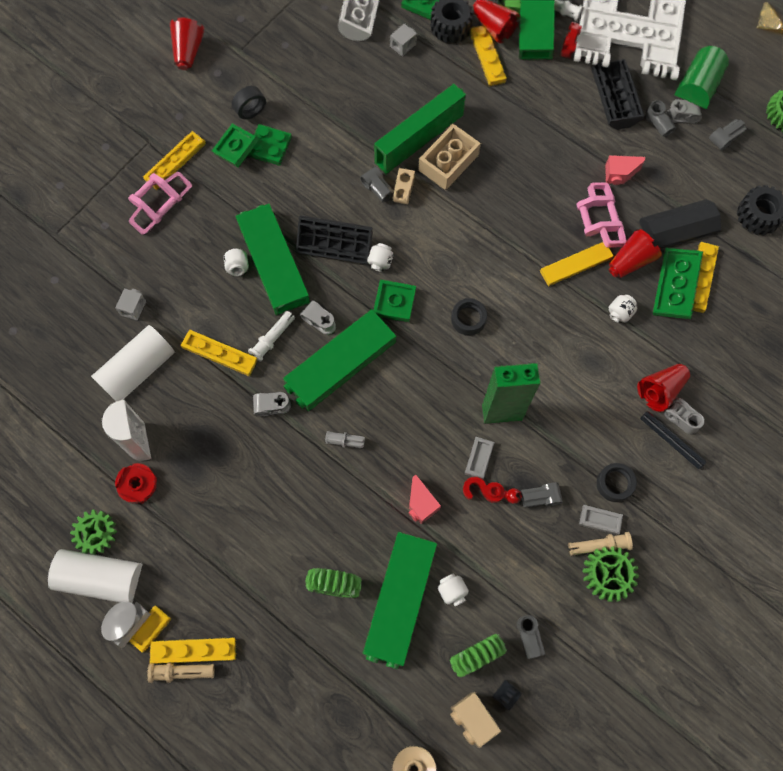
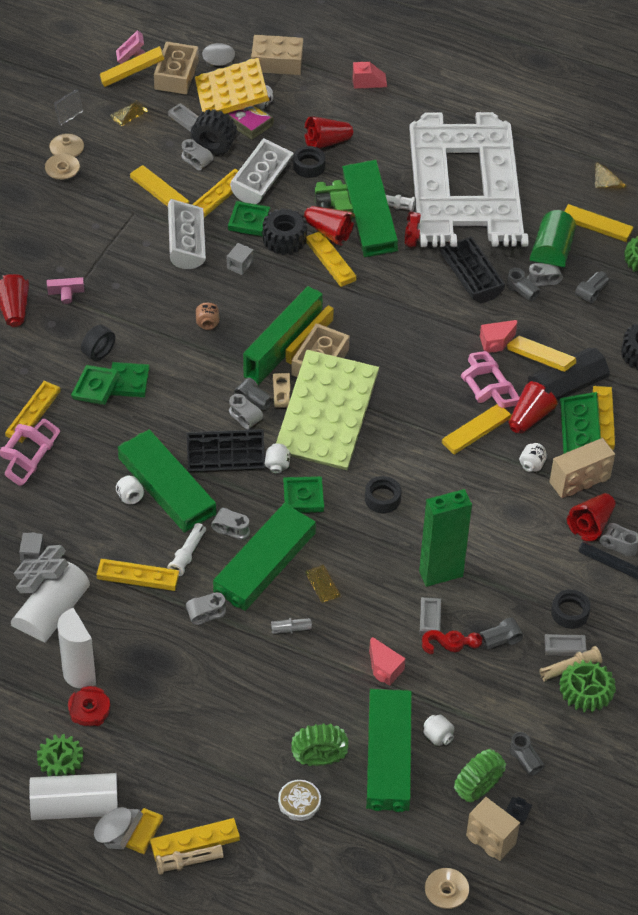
camera: 15 degrees left, 20 degrees down
none -> light grey plate [14,545,69,593]
none -> bright pink tile [47,277,84,304]
none -> nougat head [196,303,219,330]
none -> light grey piece [229,394,263,429]
none -> yellowish green plate [276,350,379,471]
none -> tile [278,780,321,821]
none -> yellow tile [286,305,334,364]
none -> clear yellow slope [305,564,340,603]
none -> yellow tile [507,336,576,372]
none -> tan brick [550,438,615,498]
none -> yellow tile [565,204,633,242]

